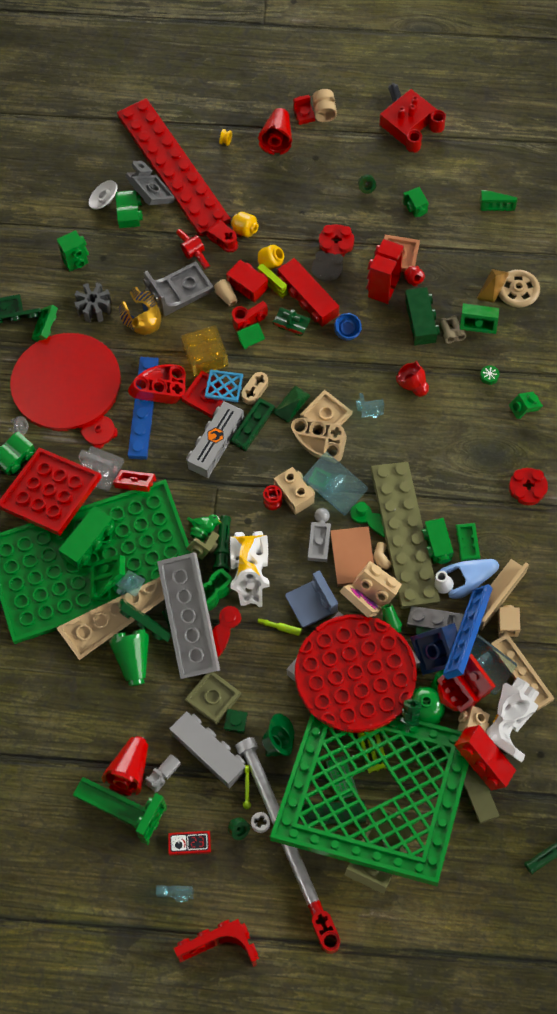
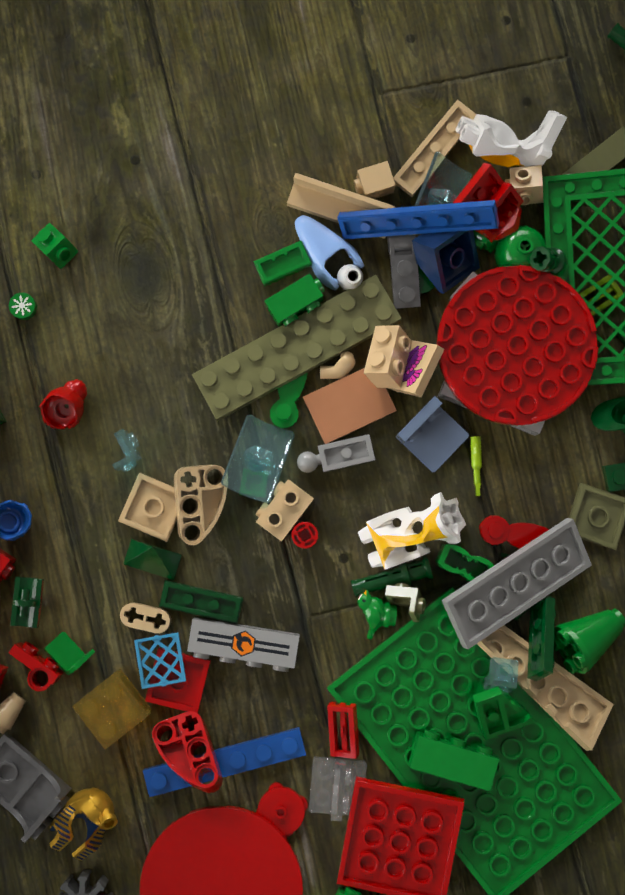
camera: 115 degrees left, 20 degrees up
green cone [381,604,402,633] -> none
red brick [454,725,516,791] -> none
red plate [509,468,548,505] -> none

